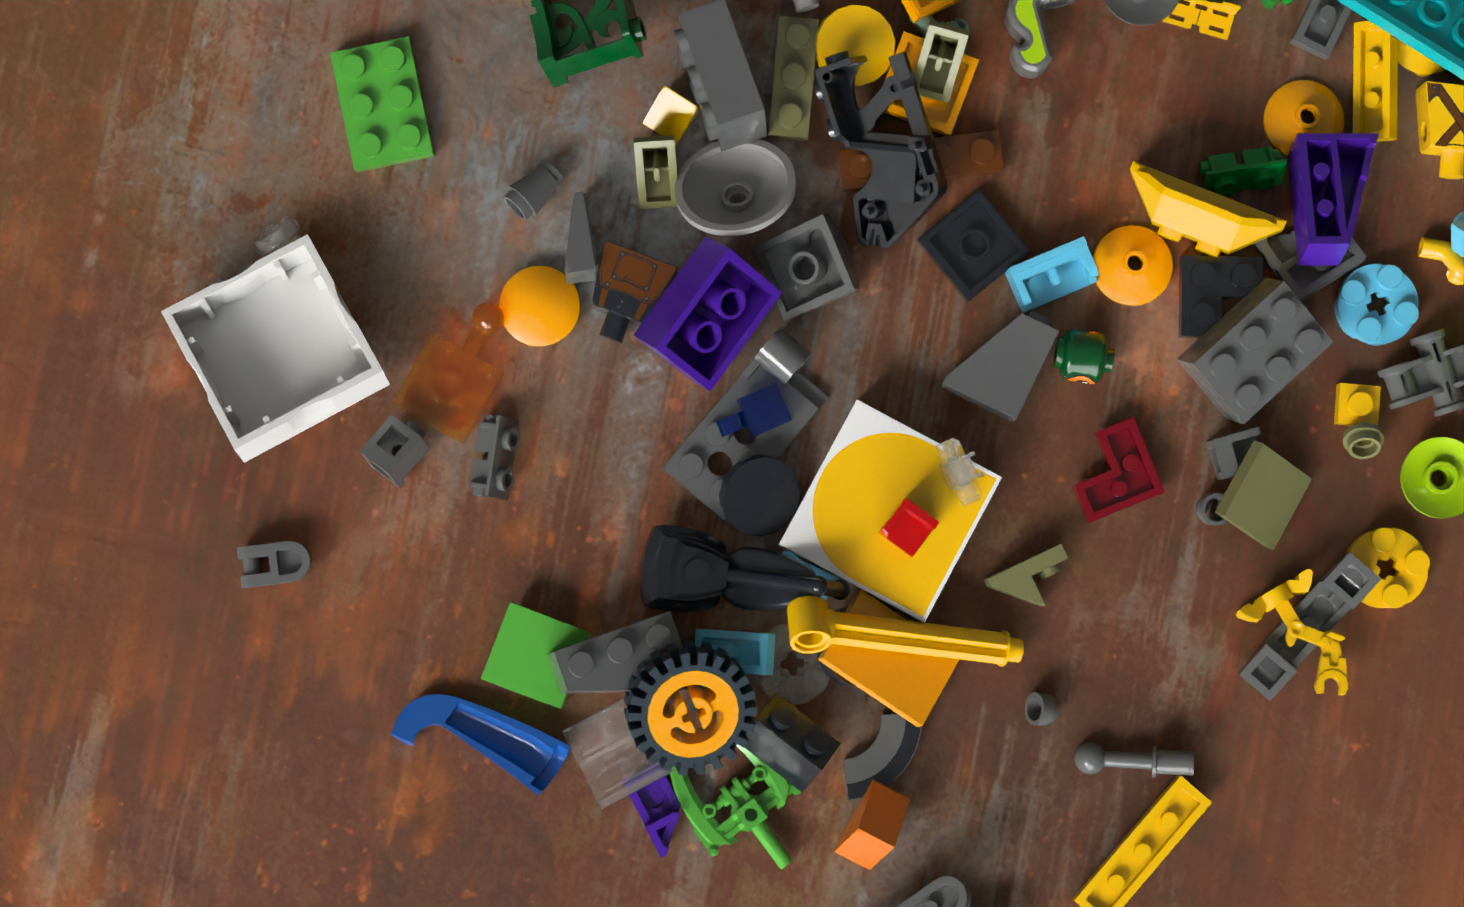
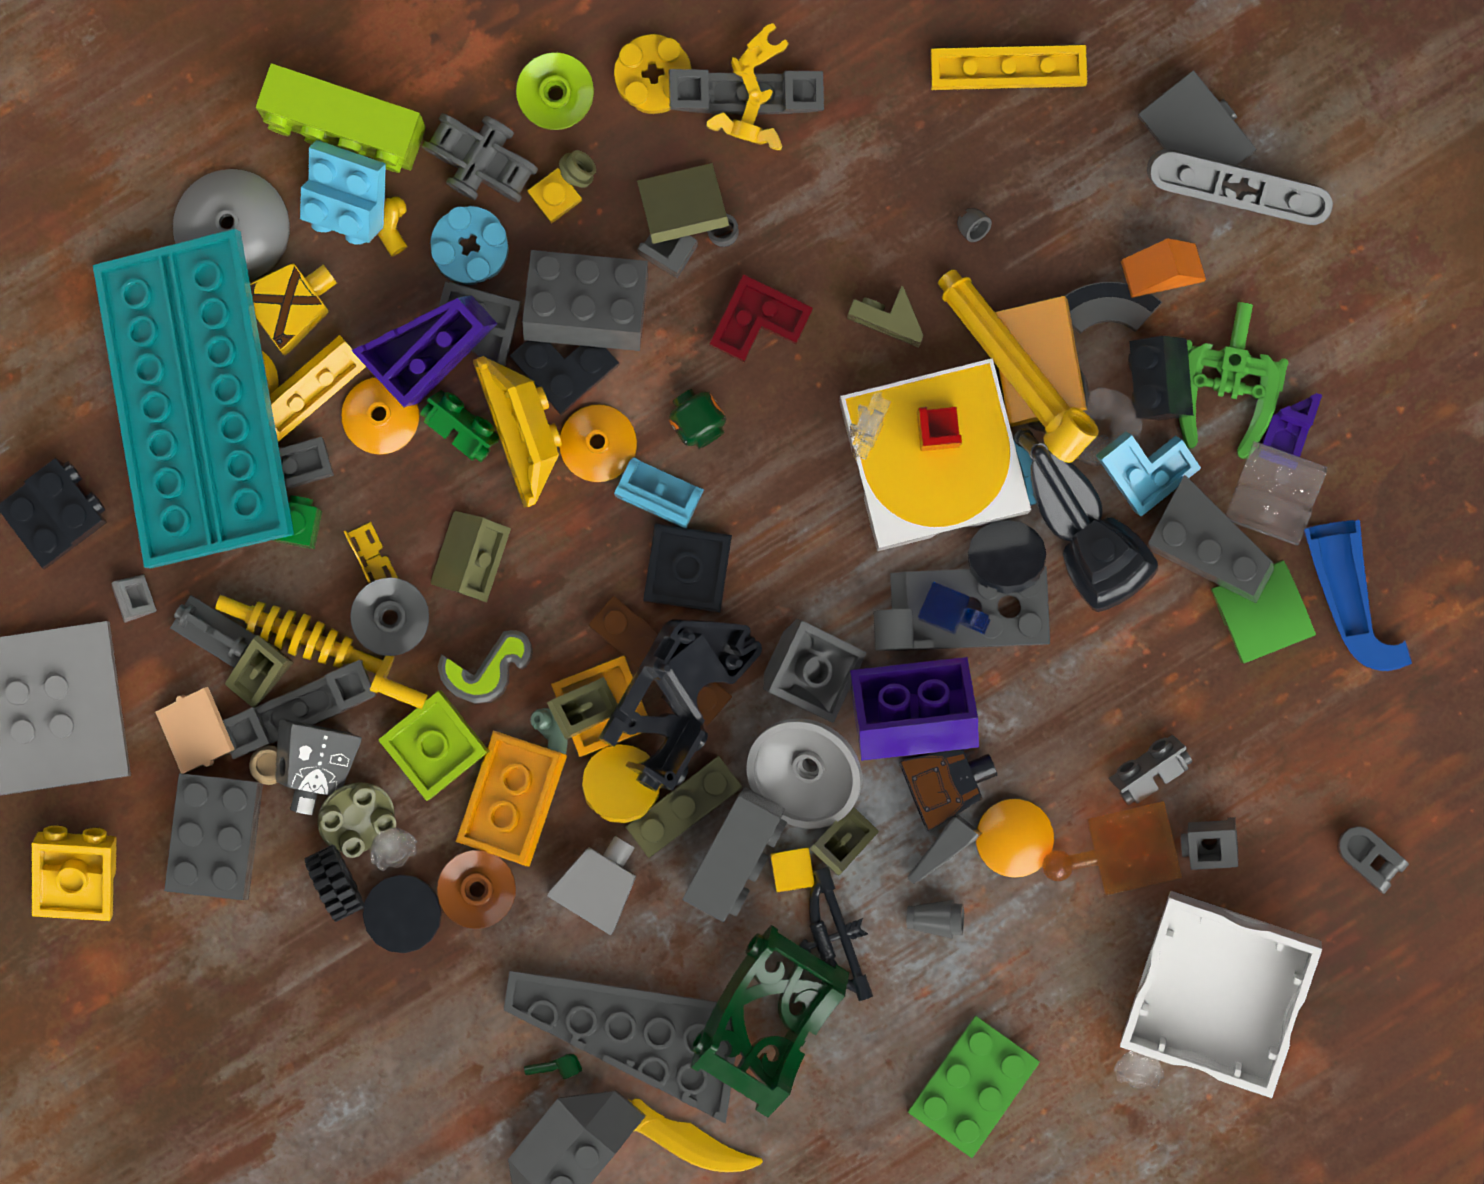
camera: 130 degrees left, 0 degrees up
wheel [624,640,757,775] -> none
dark grey slope [940,312,1059,422] -> none
dark grey pin [1074,742,1194,778] -> none
none -> olive panel [431,511,511,602]
none -> black piece [799,867,873,1001]

